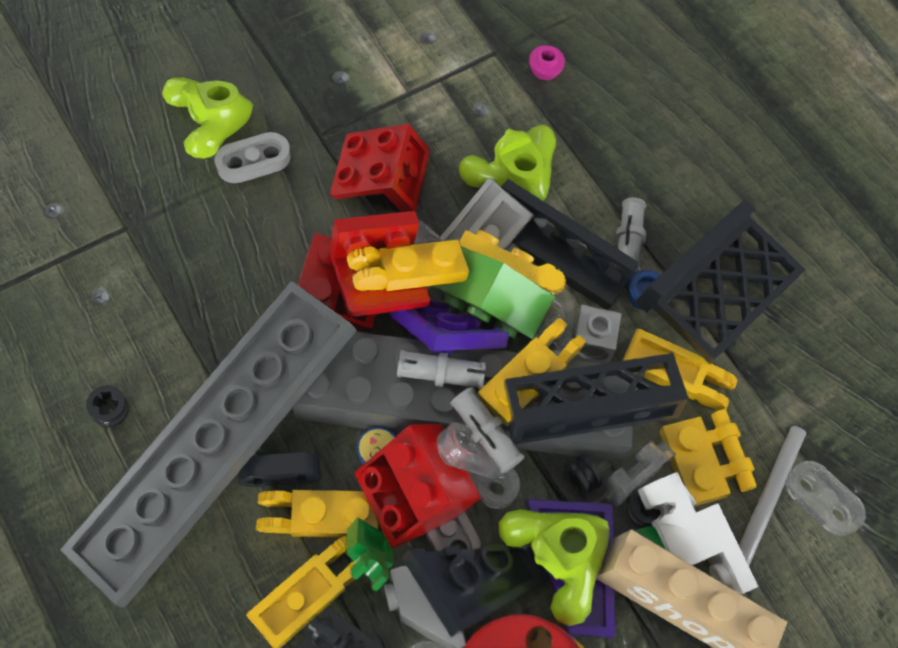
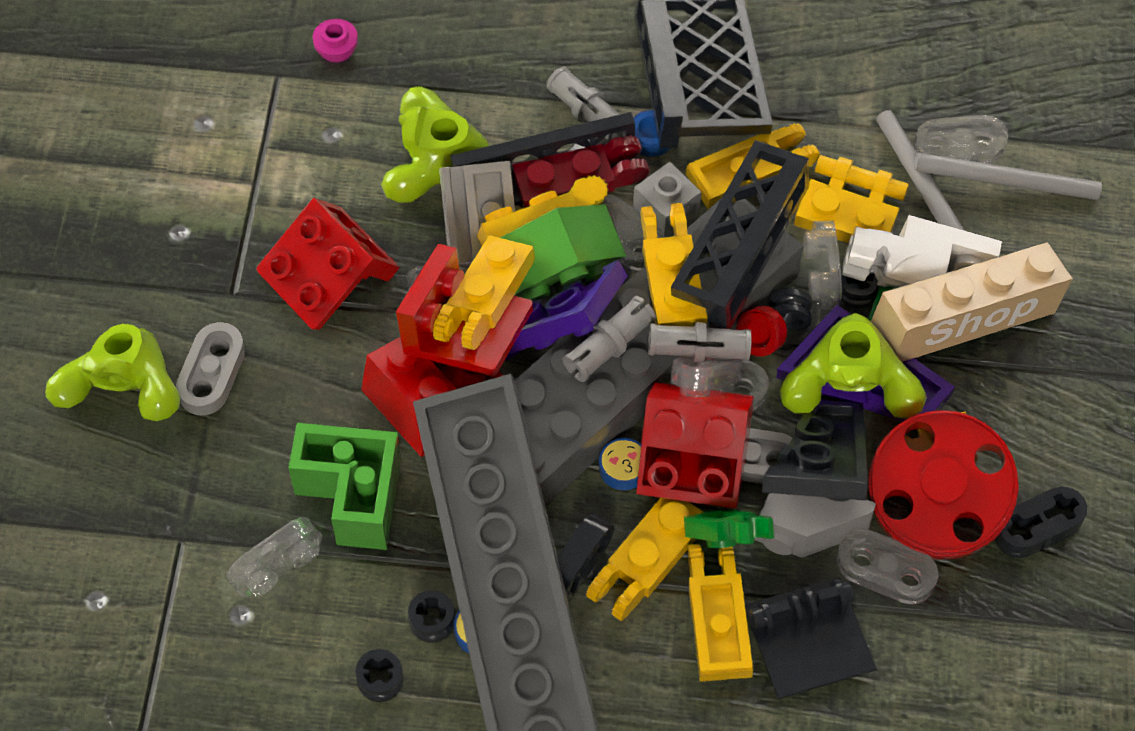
camera: 45 degrees left, 5 degrees down
none -> clear plate [226,517,322,597]
none -> bright green brick [289,423,401,550]
none -> black bush [408,590,455,643]
none -> dark red hinge [512,135,650,208]
none -> red tile [736,306,787,357]
none -> light grey bar [914,153,1102,200]

